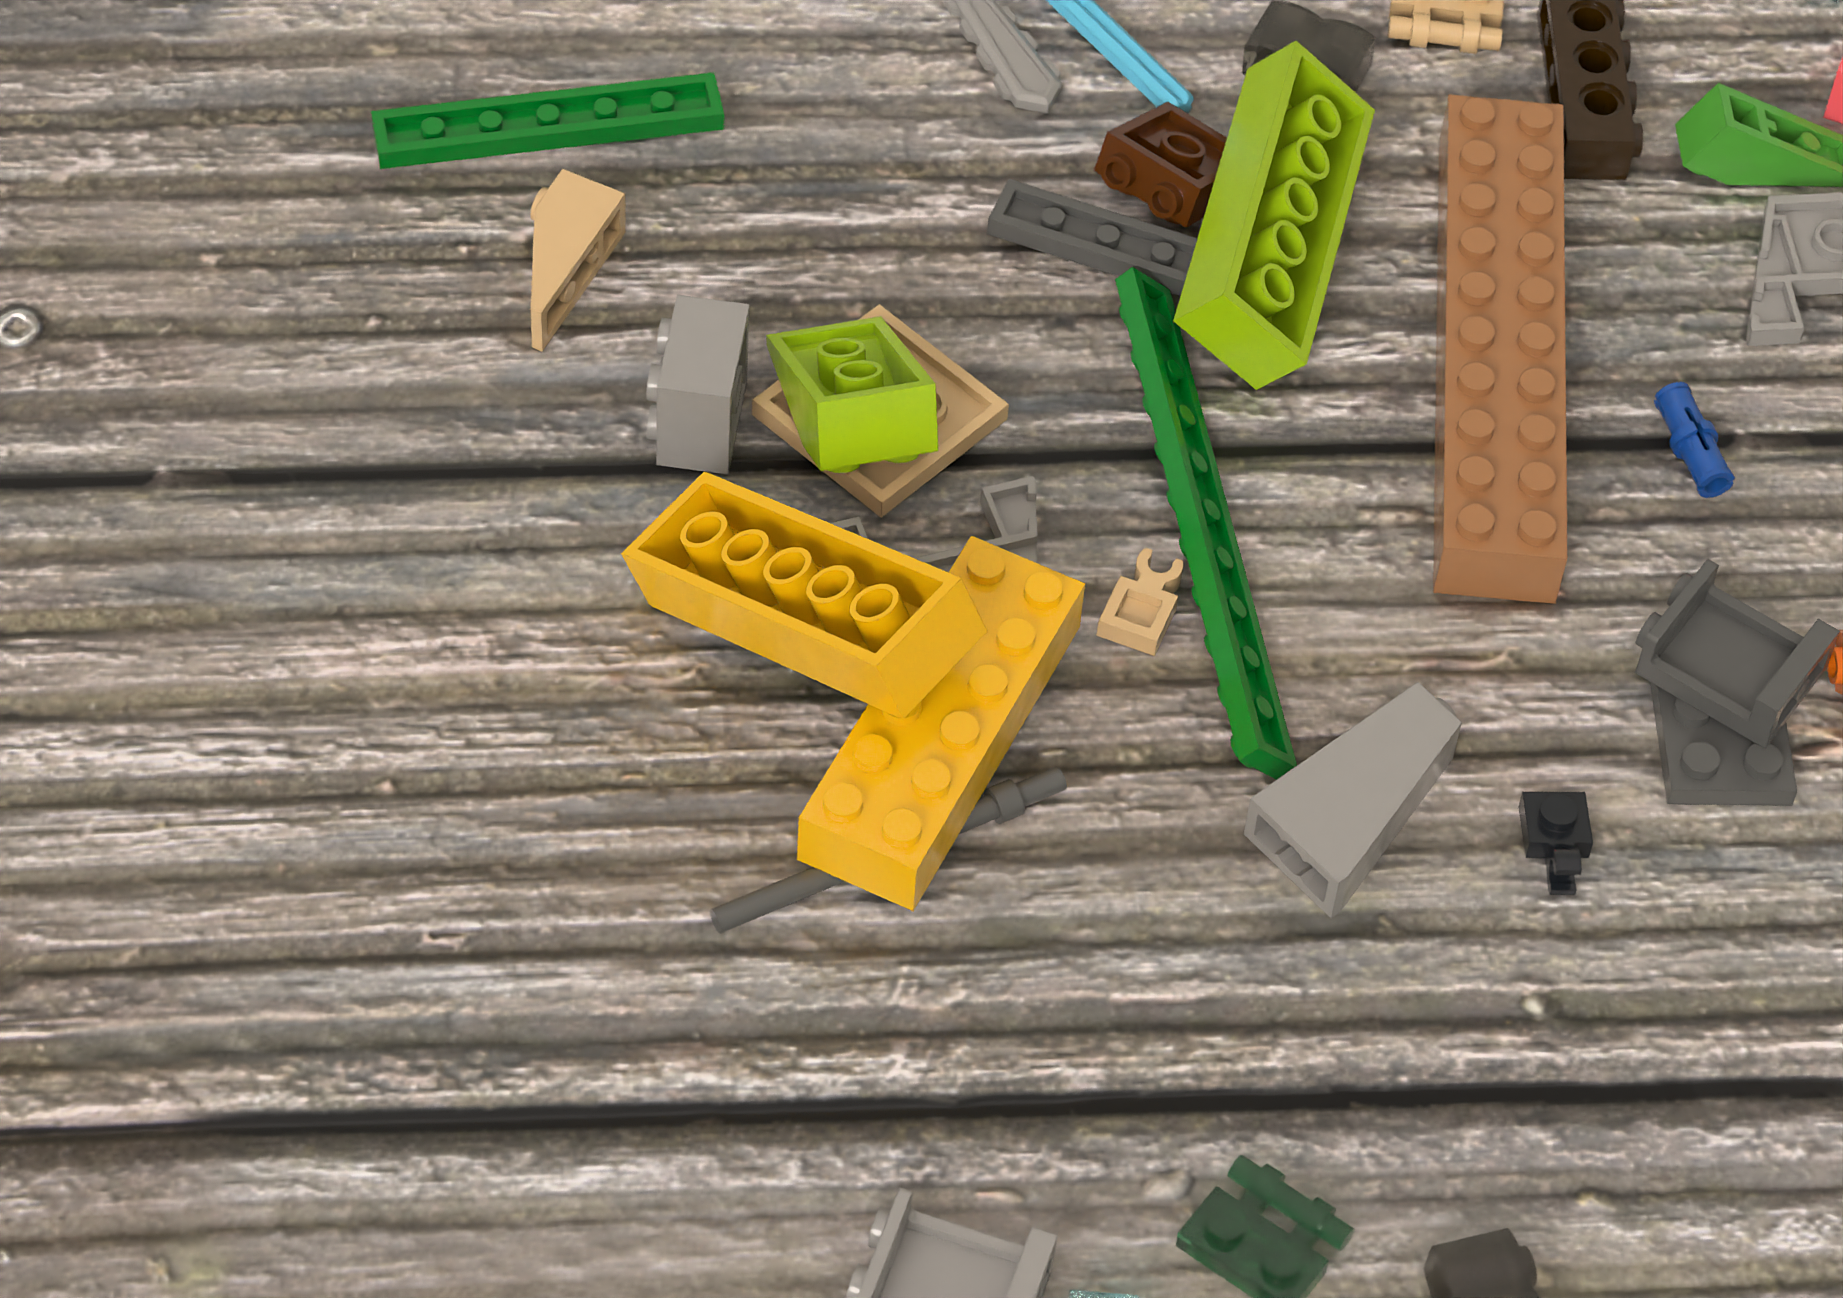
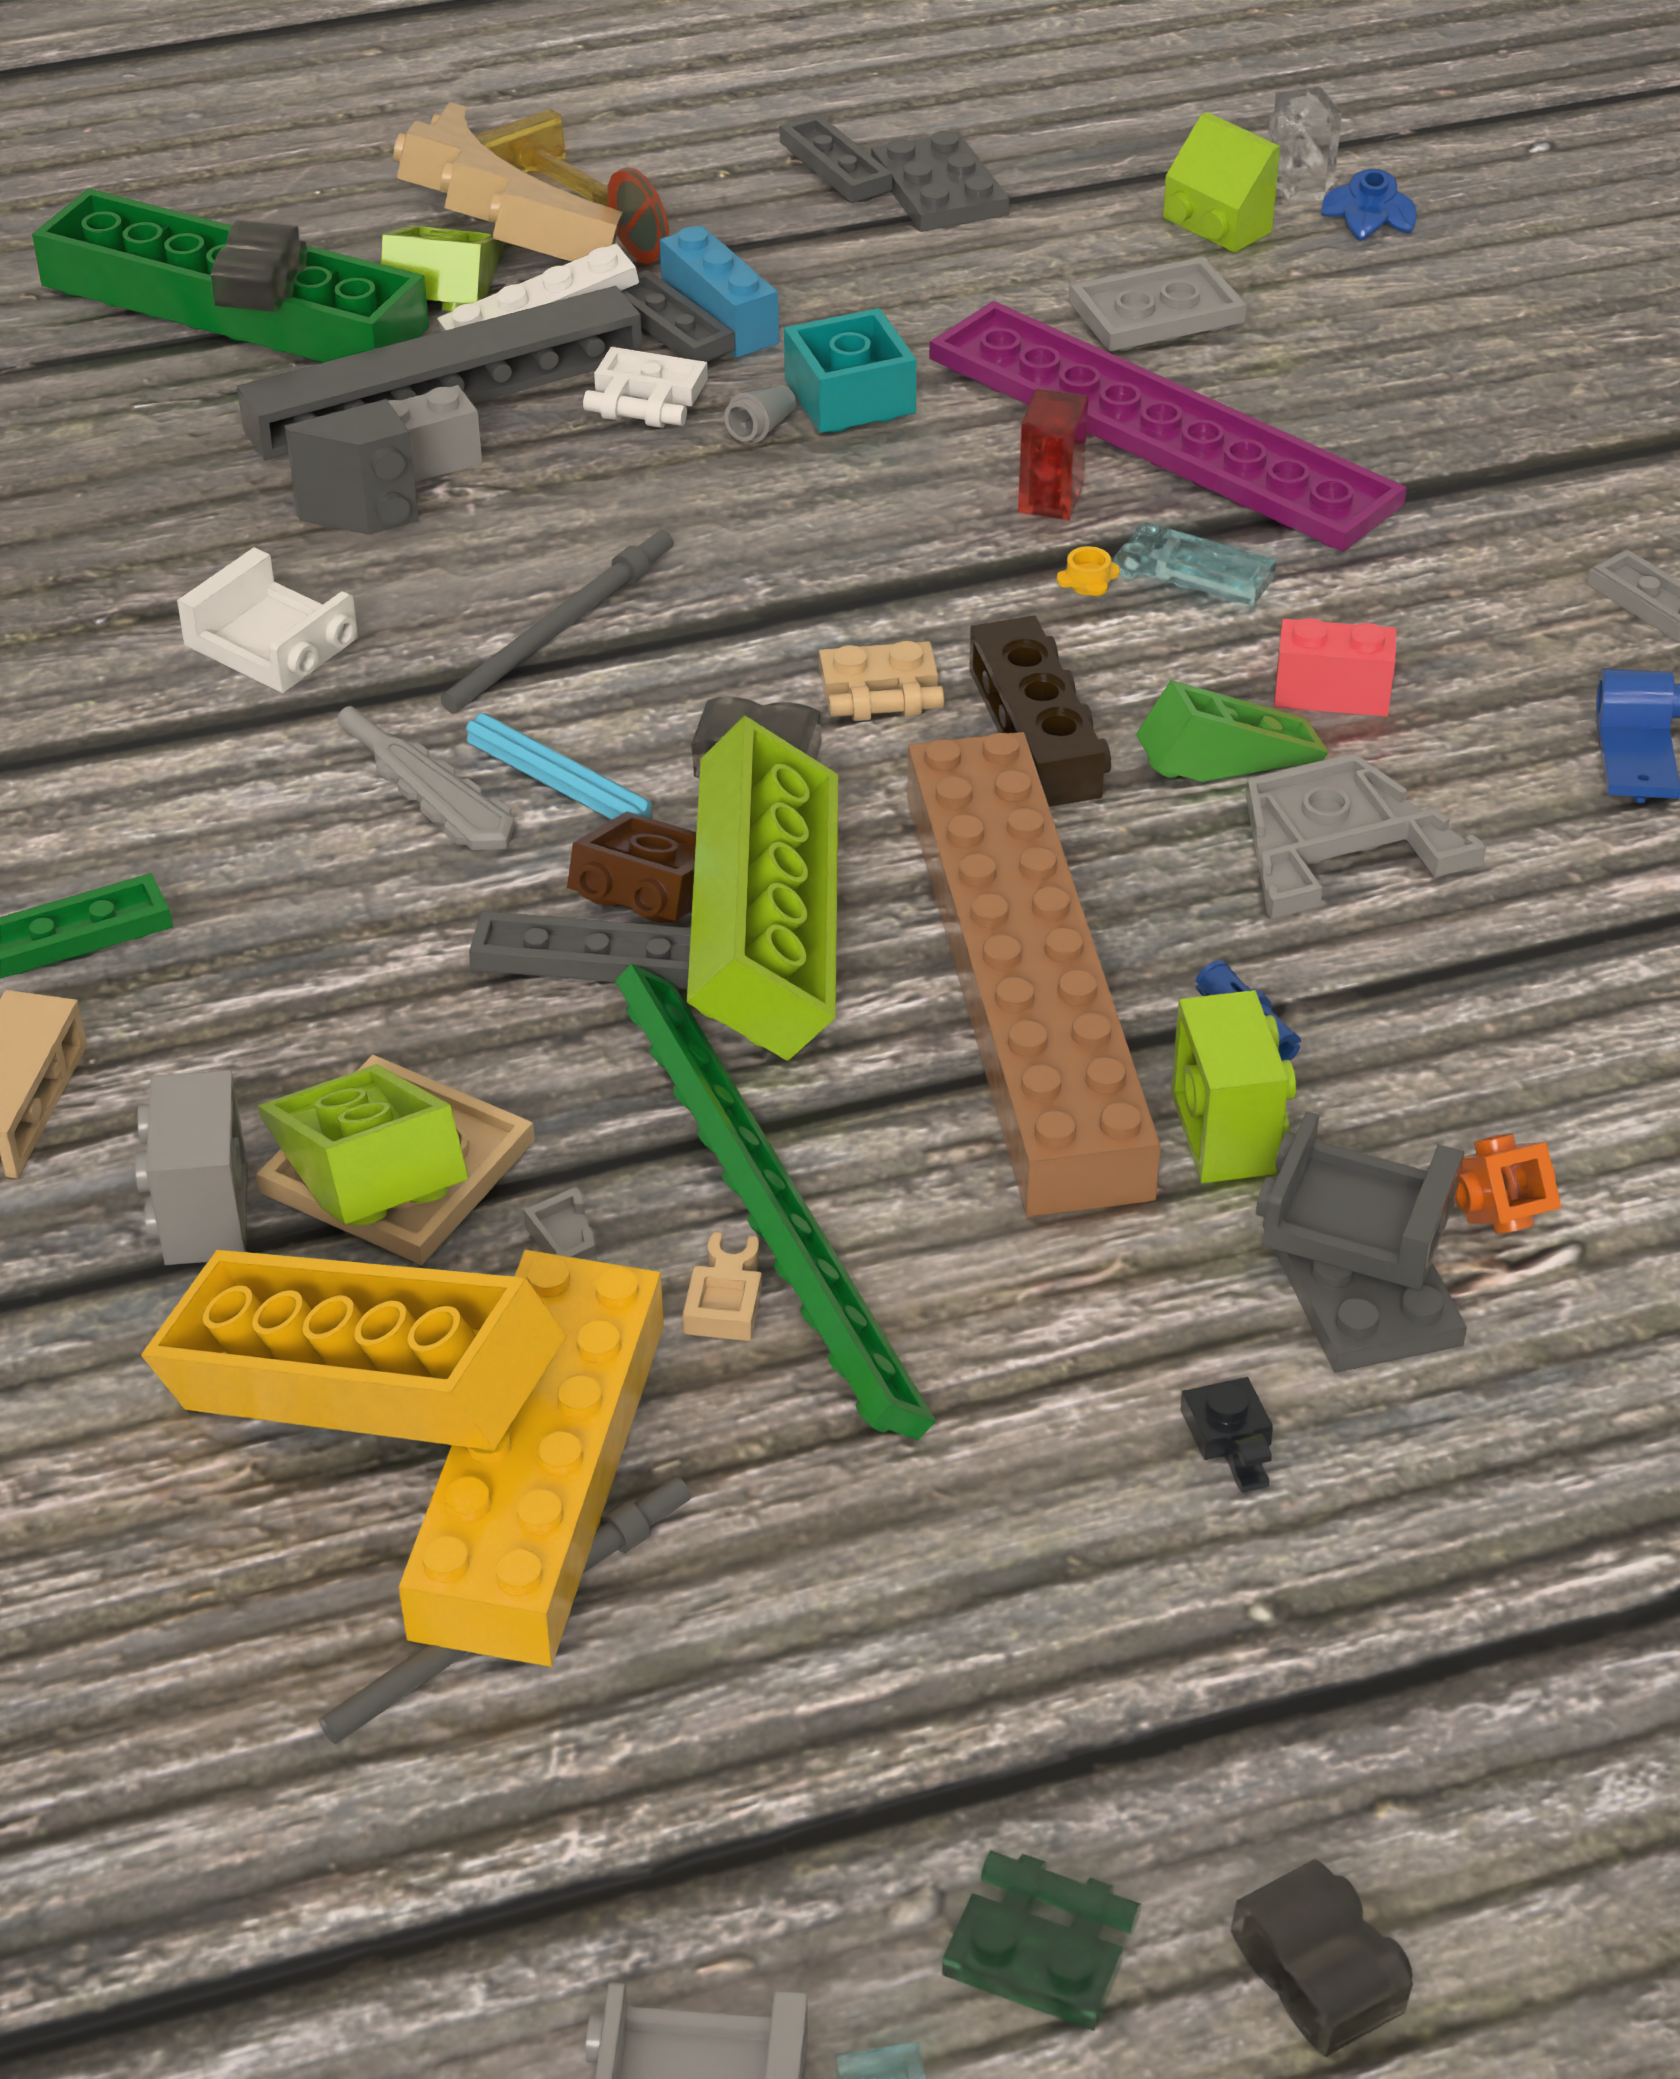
camera: 10 degrees left, 10 degrees down
light grey slope [1244,682,1462,918] -> none
none -> lime brick [1171,990,1296,1184]

